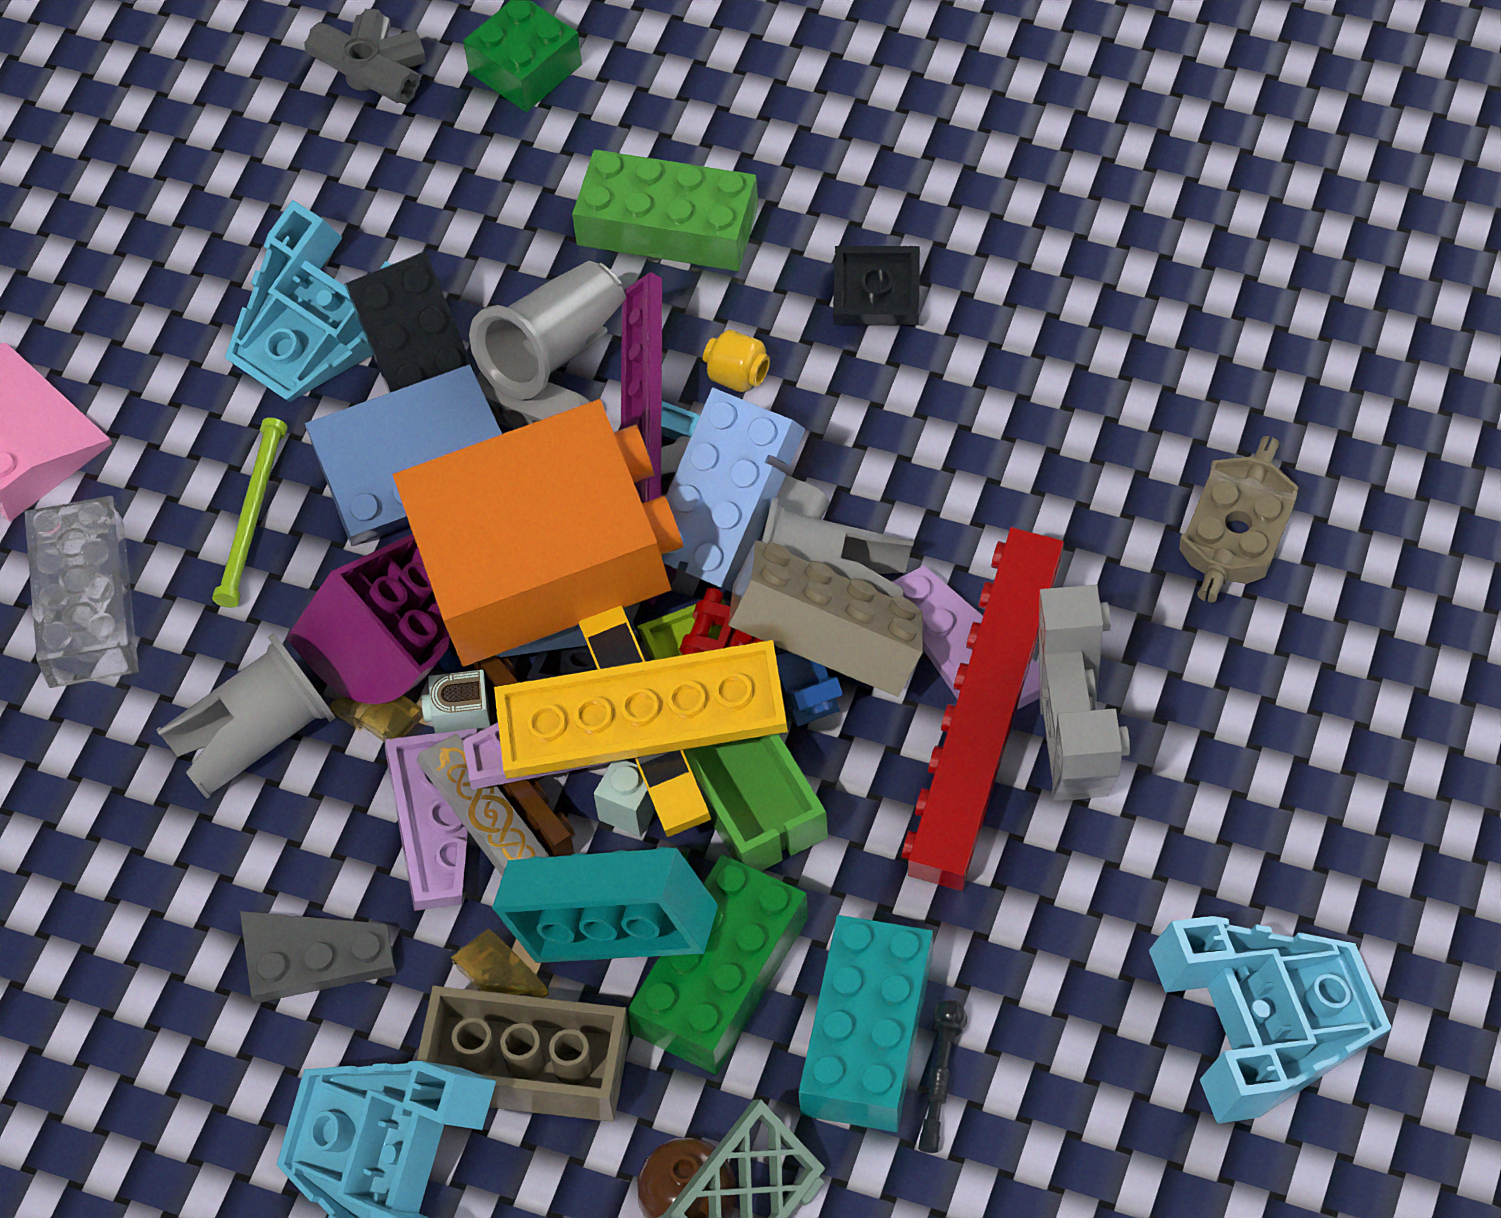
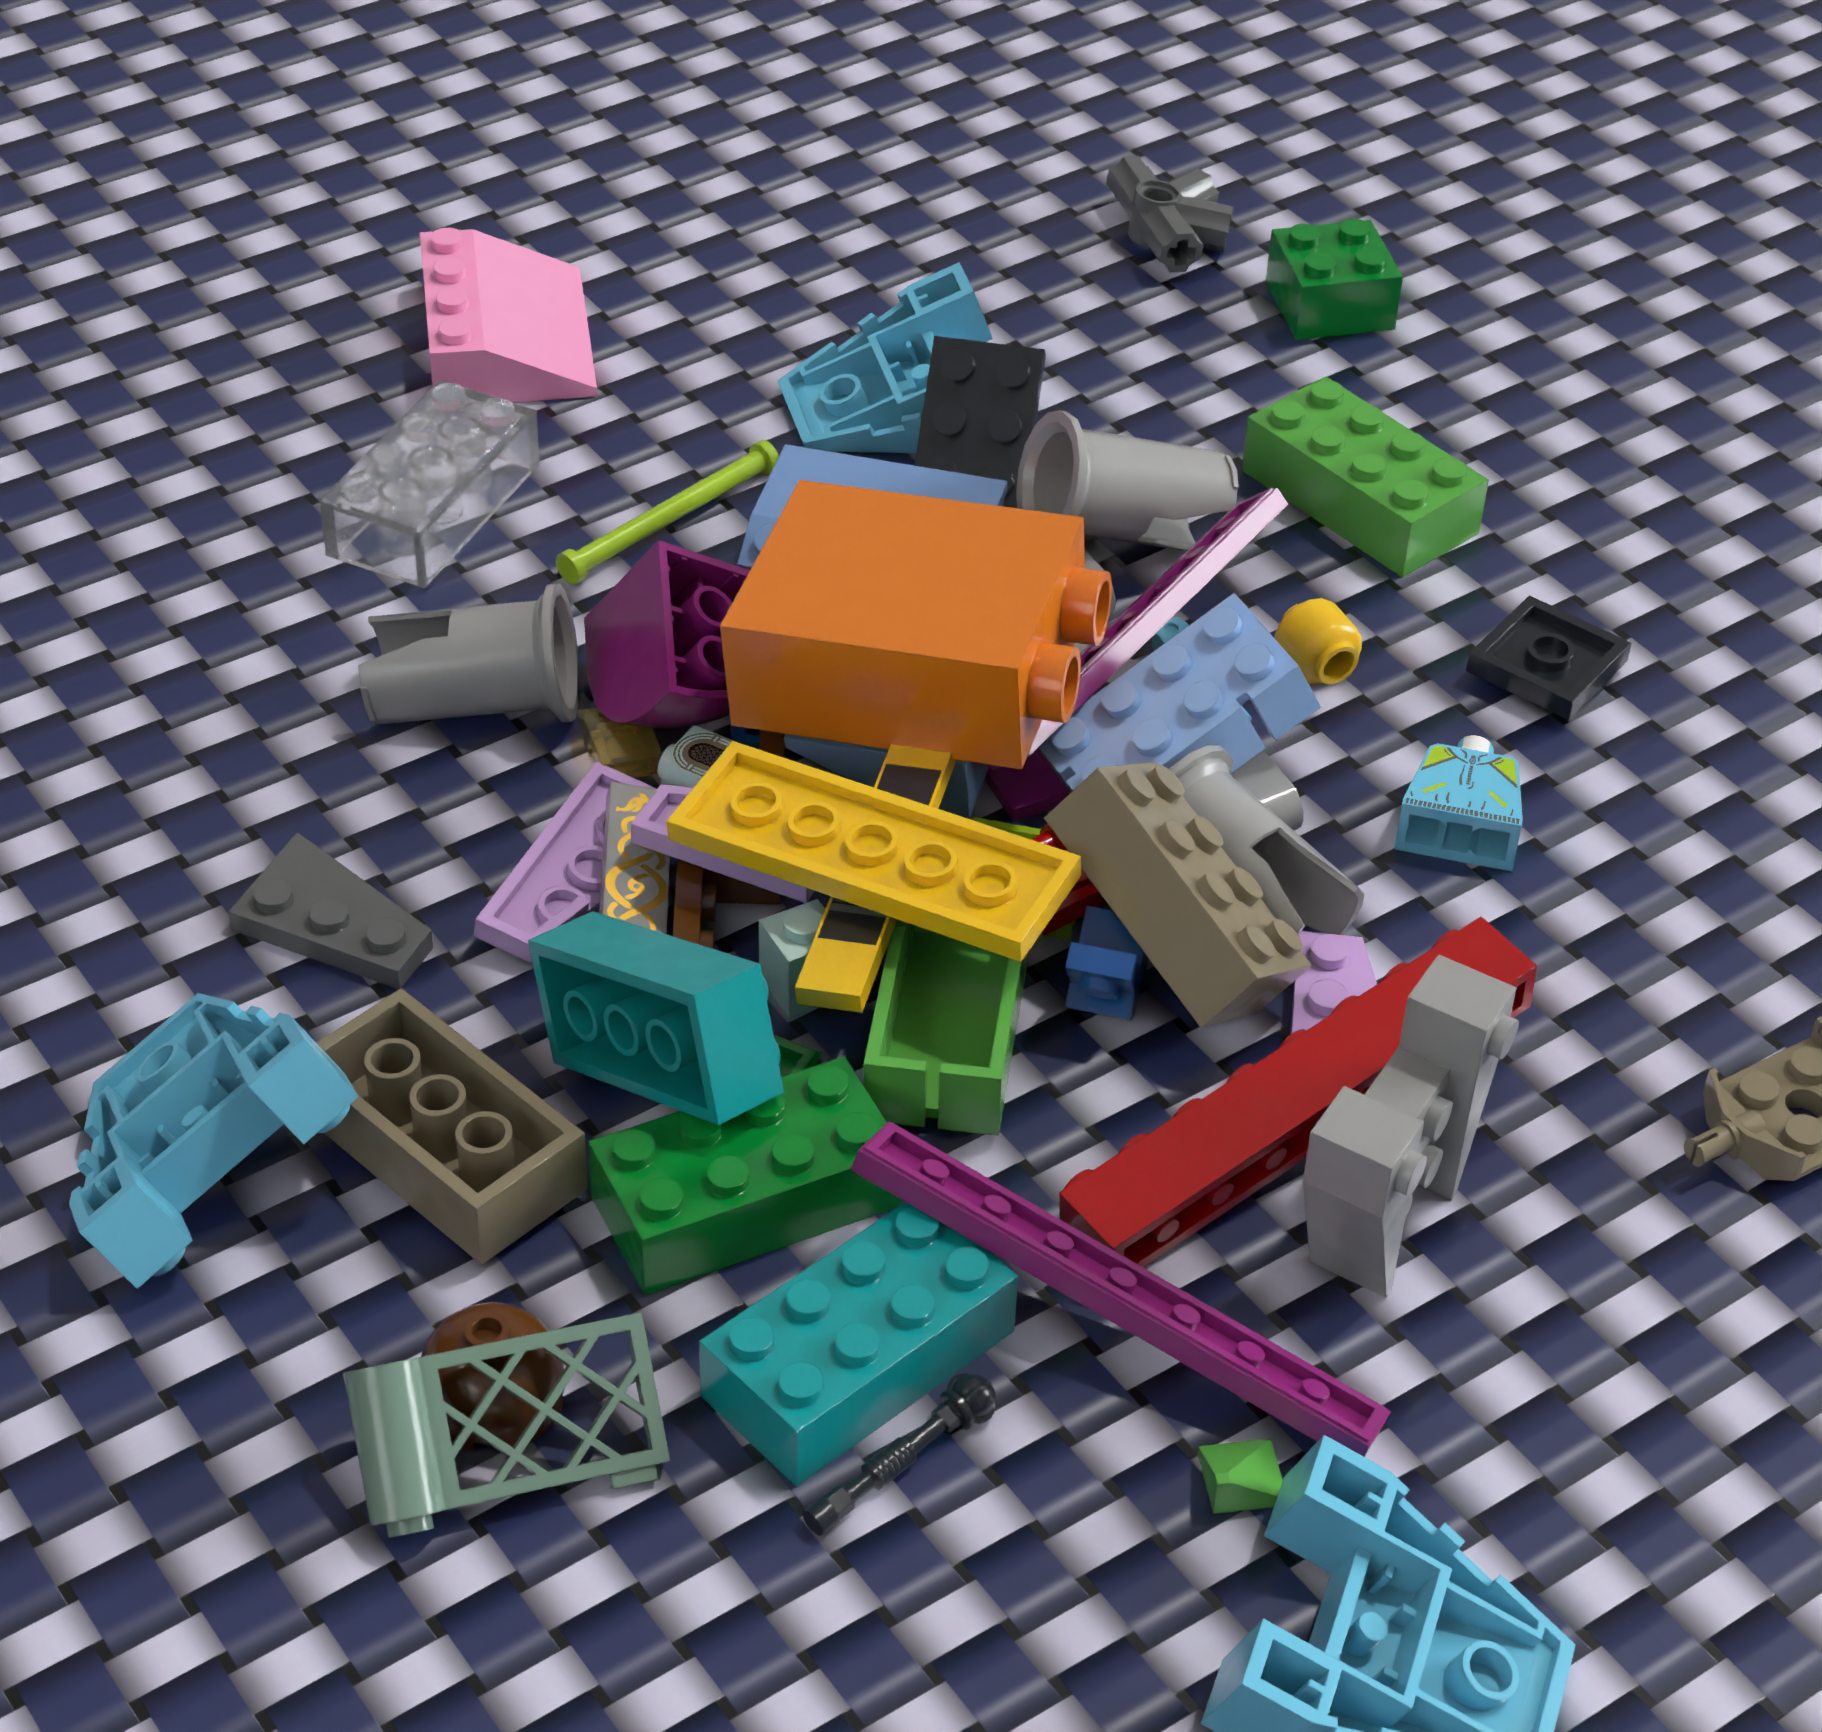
camera: 30 degrees right, 15 degrees down
clear yellow slope [451,928,549,998] -> none
none -> magenta tile [850,1122,1390,1457]
none -> bright green slope [1197,1438,1283,1514]
none -> medium azure torso [1394,735,1523,872]

